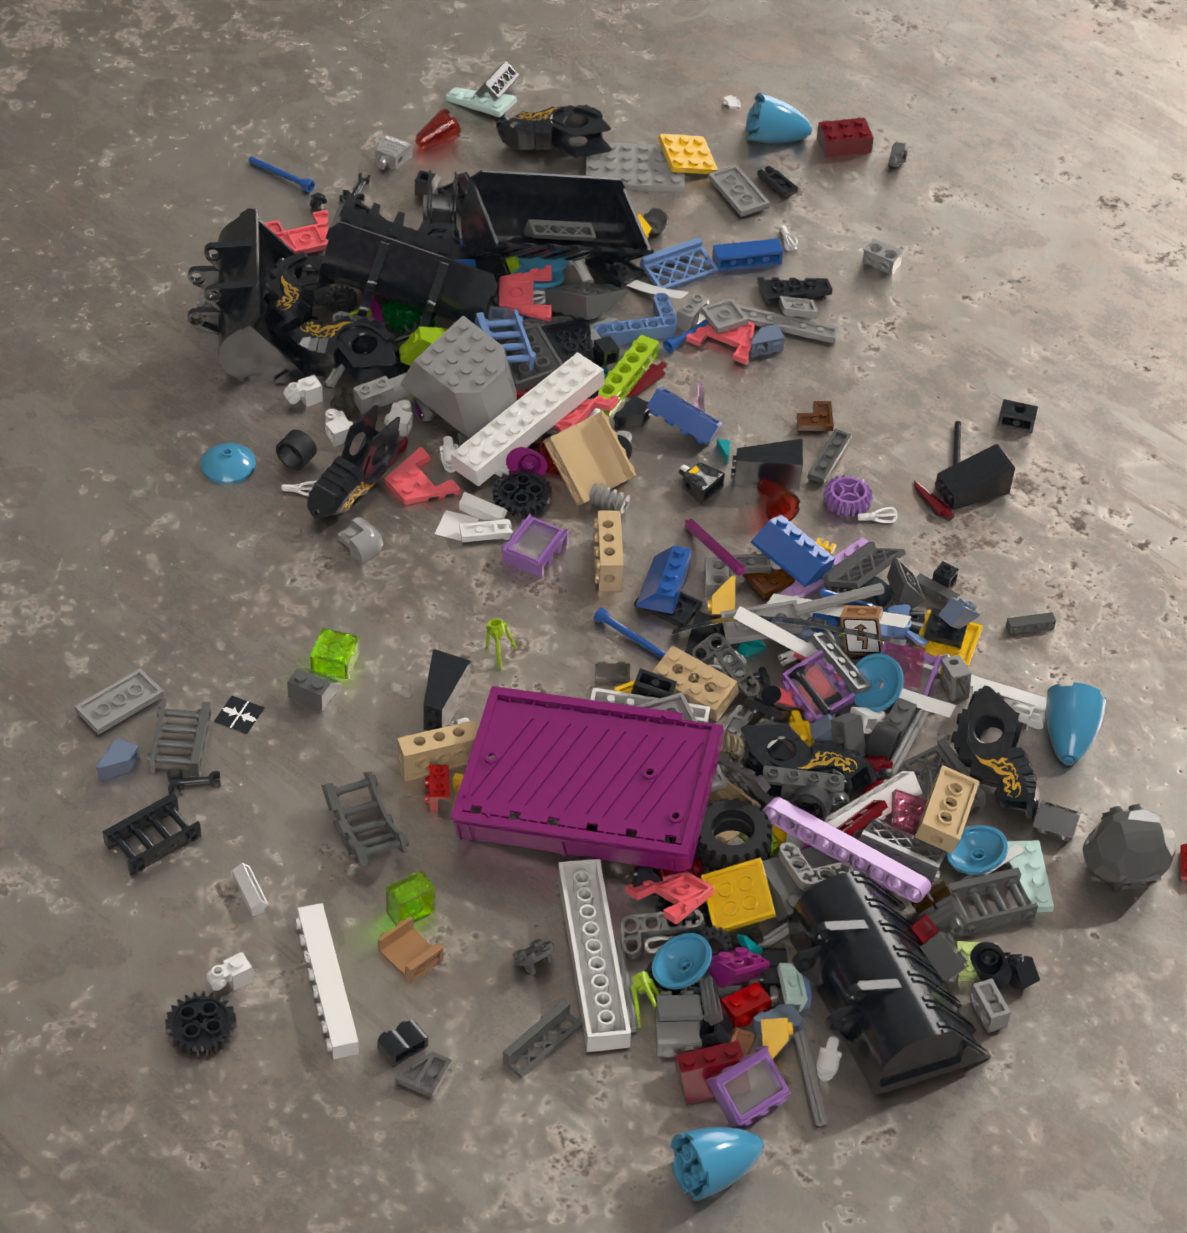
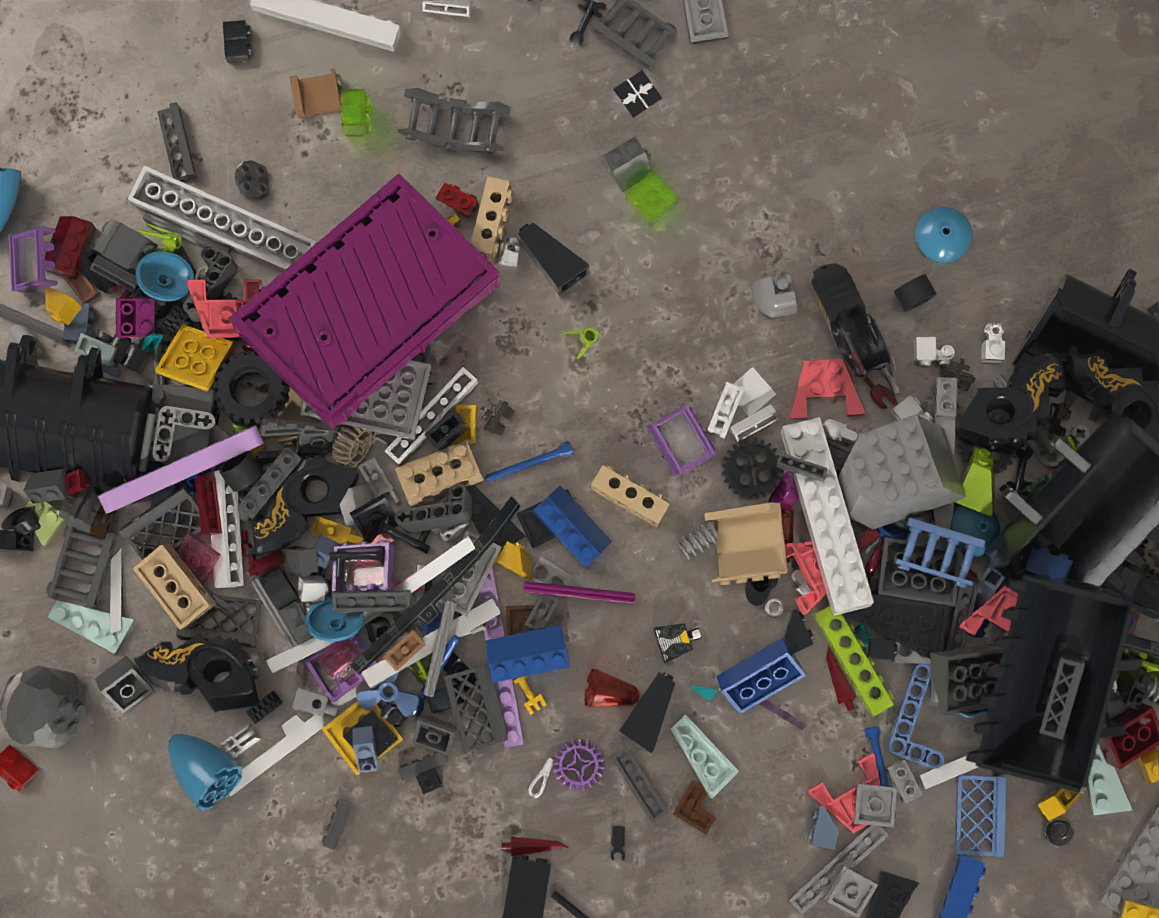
camera: 125 degrees right, 35 degrees up
white piece [282,481,316,496] -> none
flat silver wing [394,1052,452,1098] -> none
red bracket [721,982,772,1029] -> none
dark azure dish [946,825,1008,875] -> none
none -> black bar [611,826,625,860]
none -> light aqua wing [670,714,739,799]
none -> dark grey piece [776,453,828,482]

